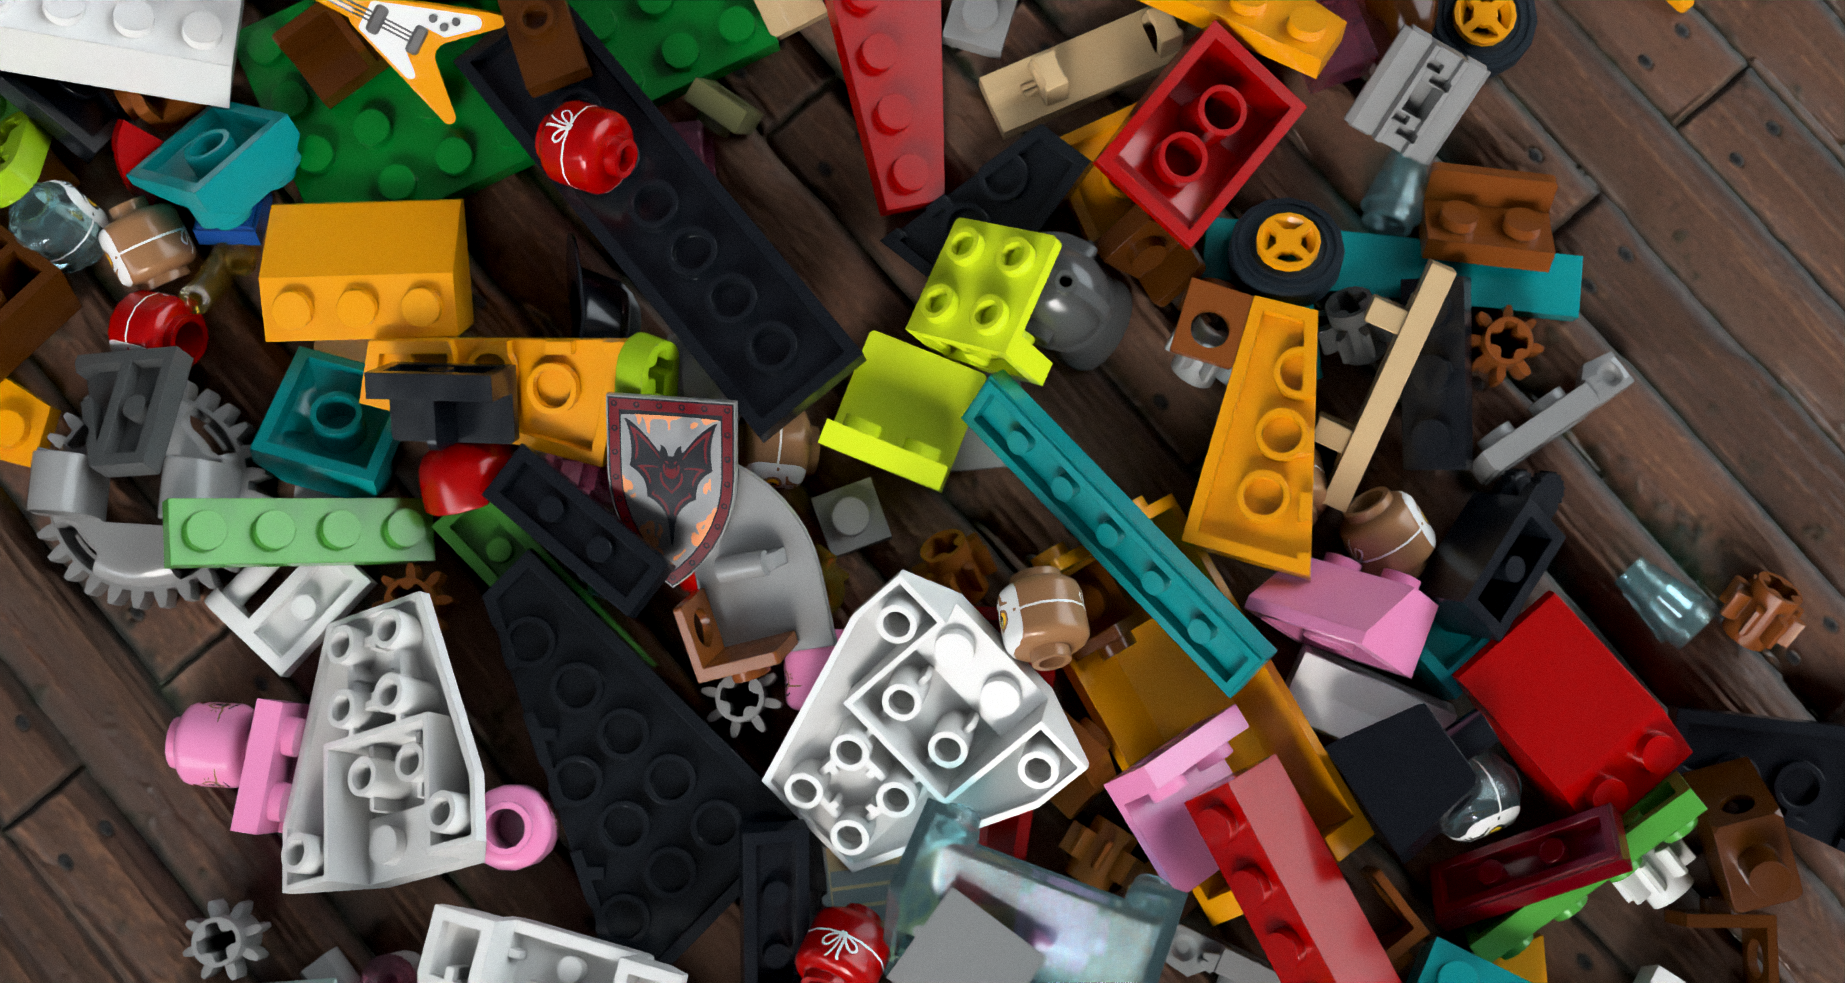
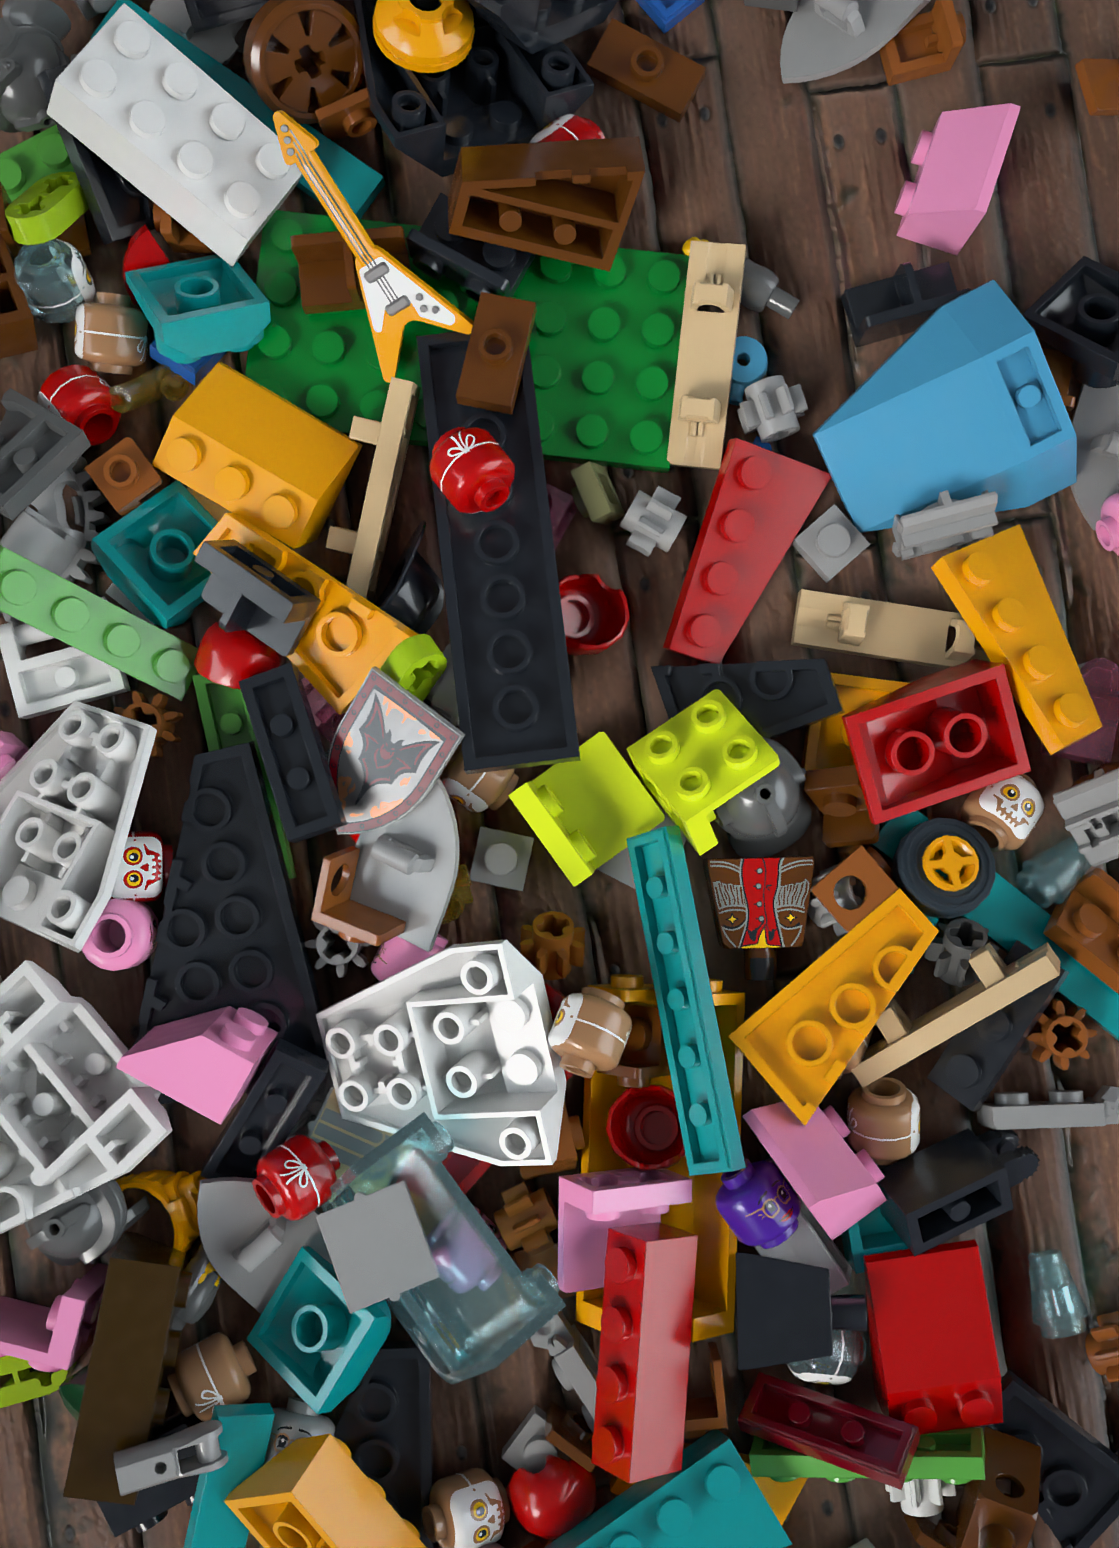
camera: 30 degrees right, 5 degrees up
none -> dark orange bracket [84,437,163,517]
none -> head [110,831,173,903]
none -> bright pink slope [116,1006,278,1125]
none -> tan hinge [326,377,421,602]
none -> red hair [558,574,630,656]
none -> red hair [606,1084,685,1171]
none -> light grey gear [620,485,687,557]
none -> torso [703,856,814,980]
none -> dark purple head [715,1159,801,1249]
none -> head [960,774,1044,852]

